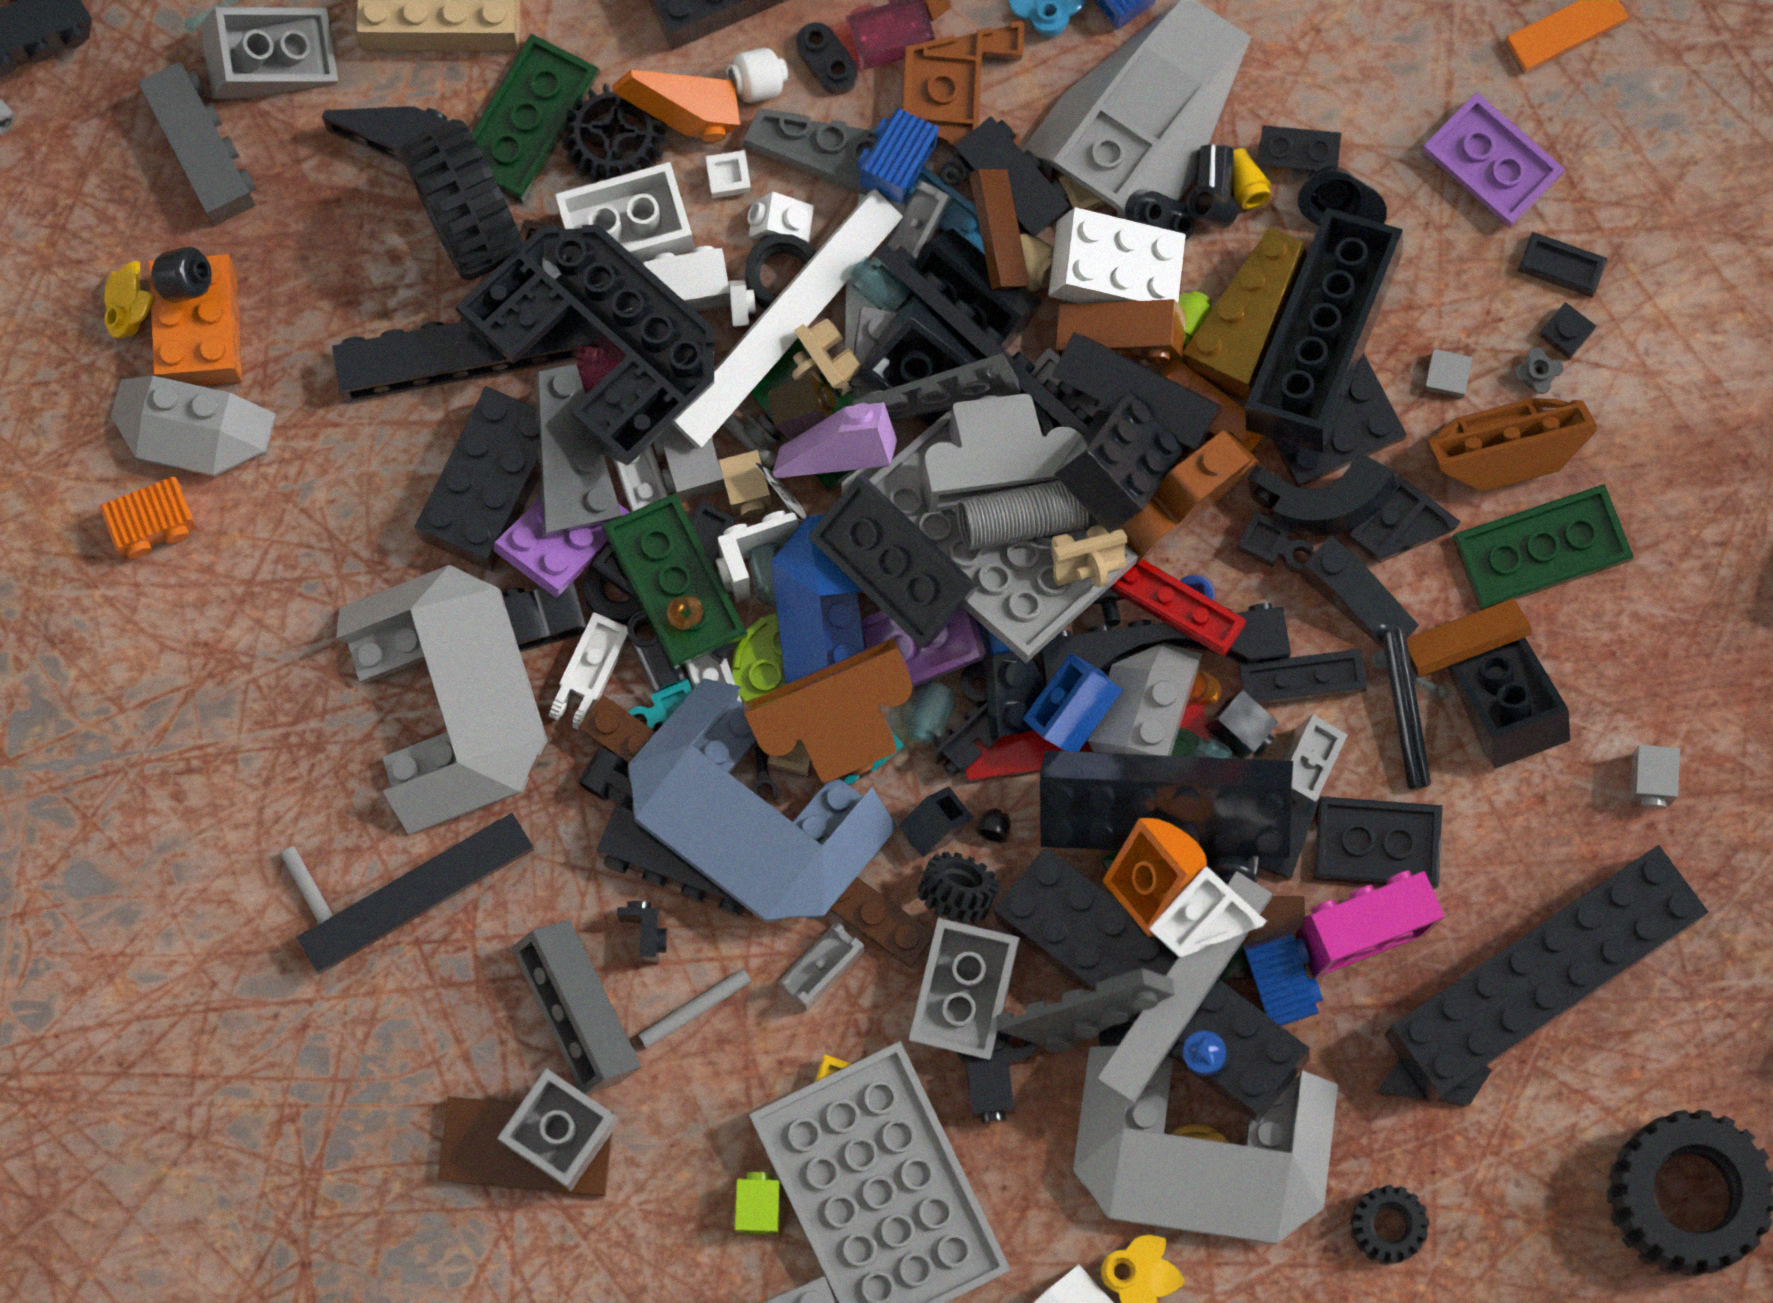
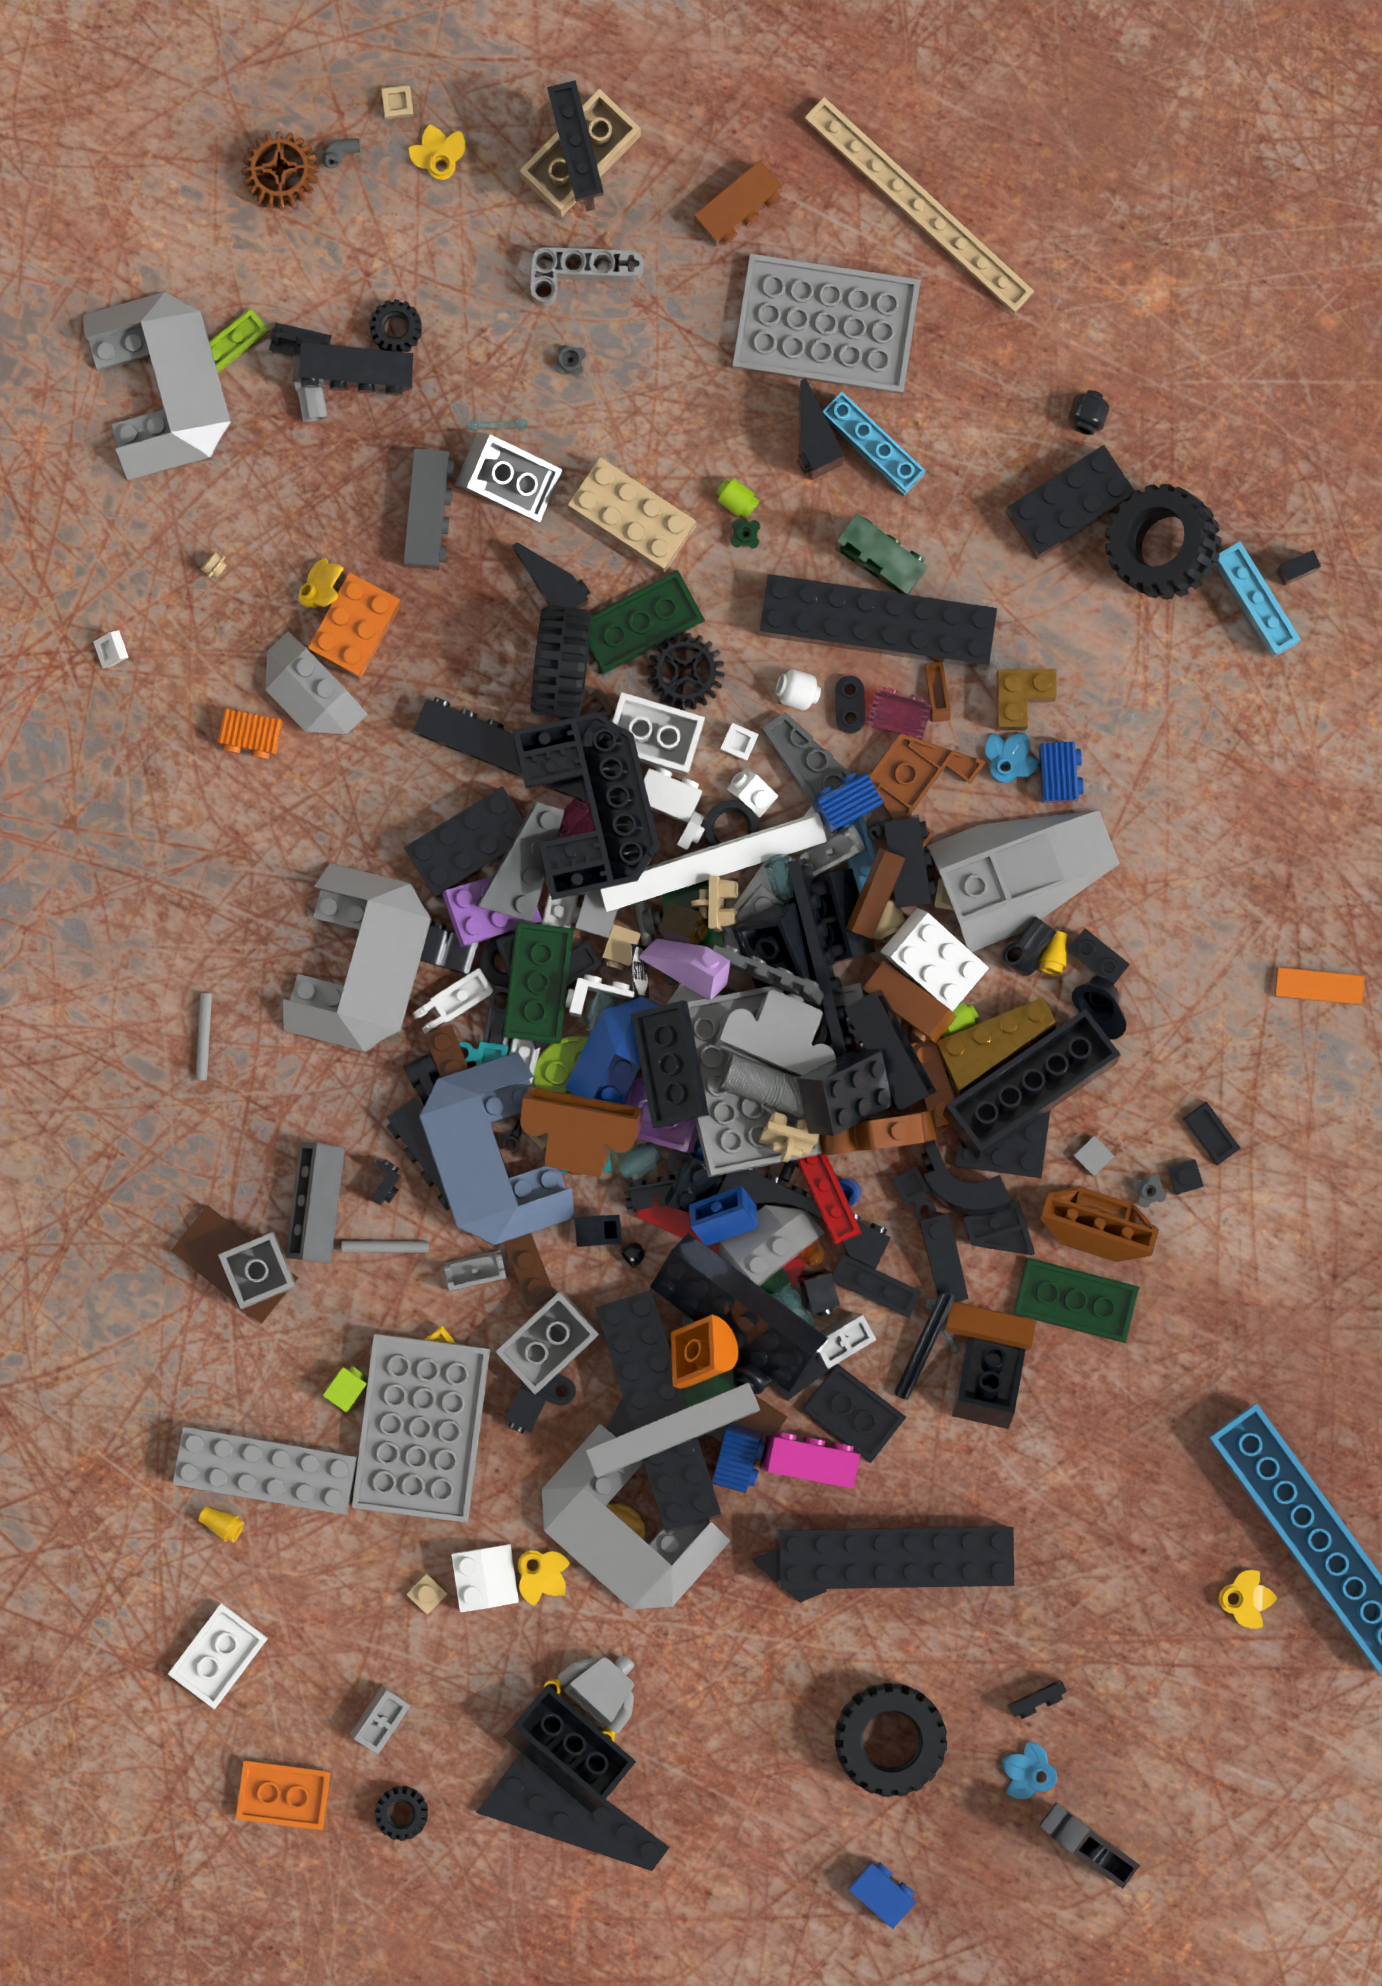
camera: 25 degrees right, 10 degrees up
black head [151,247,212,303] -> none
black tile [297,813,534,975] -> none
orange slope [612,69,740,142] -> none
clear orange hinge [667,595,704,630] -> none
black tyre [917,852,999,924] -> none
dark grey wing [997,968,1174,1053] -> none
black plate [1125,189,1195,241] -> none
white wing [1149,866,1267,958] -> none
blue tile [1183,1031,1226,1076] -> none
black tyre [1350,1185,1430,1264] -> none
medium lavender plate [1422,92,1565,228] -> none
light grey brick [1630,745,1680,810] -> none

